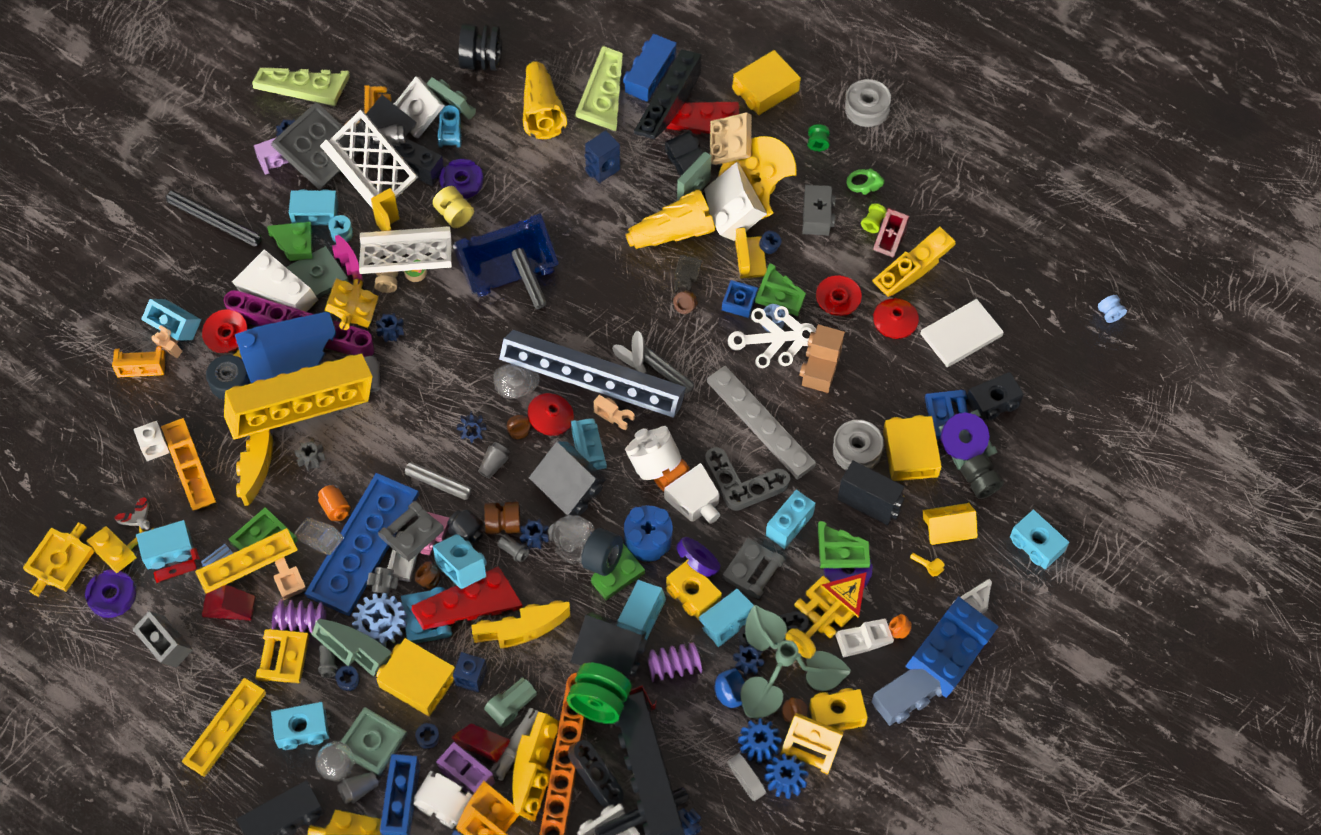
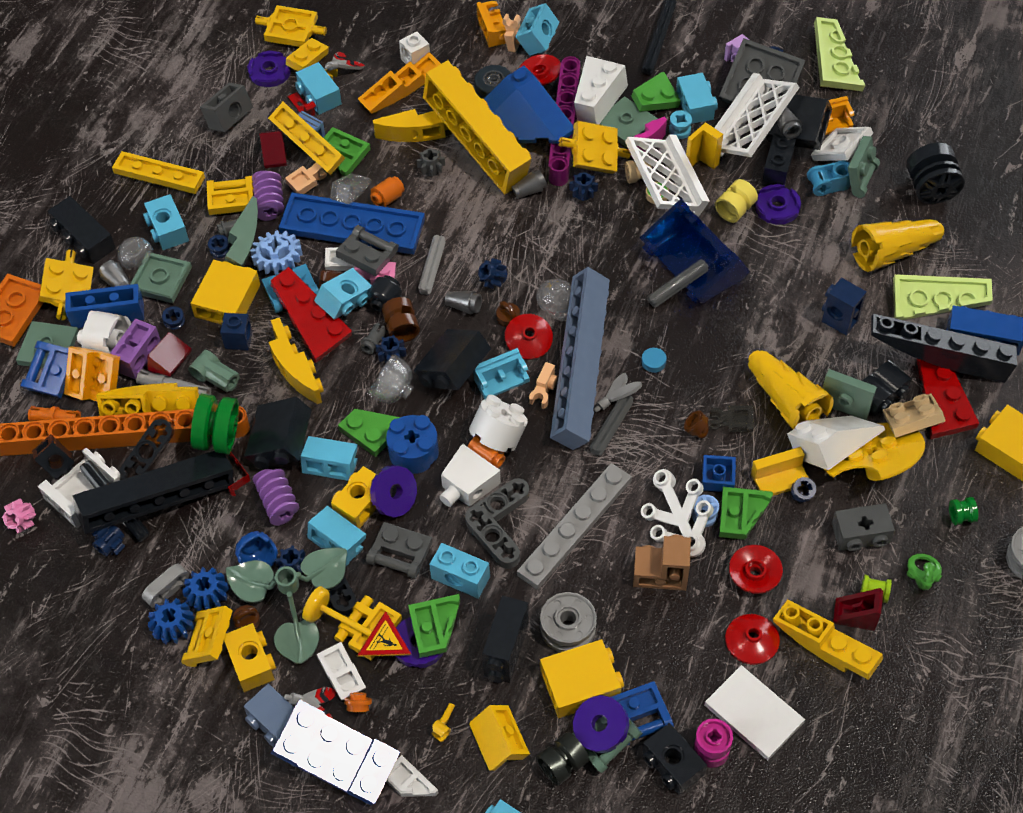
camera: 80 degrees right, 5 degrees down
dark grey gear [367,567,399,595] -> none
black wheel [581,528,623,576] -> none
none -> piece [284,687,336,719]
none -> dark azure tile [642,348,666,373]
none -> dark pink wheel [693,719,733,768]

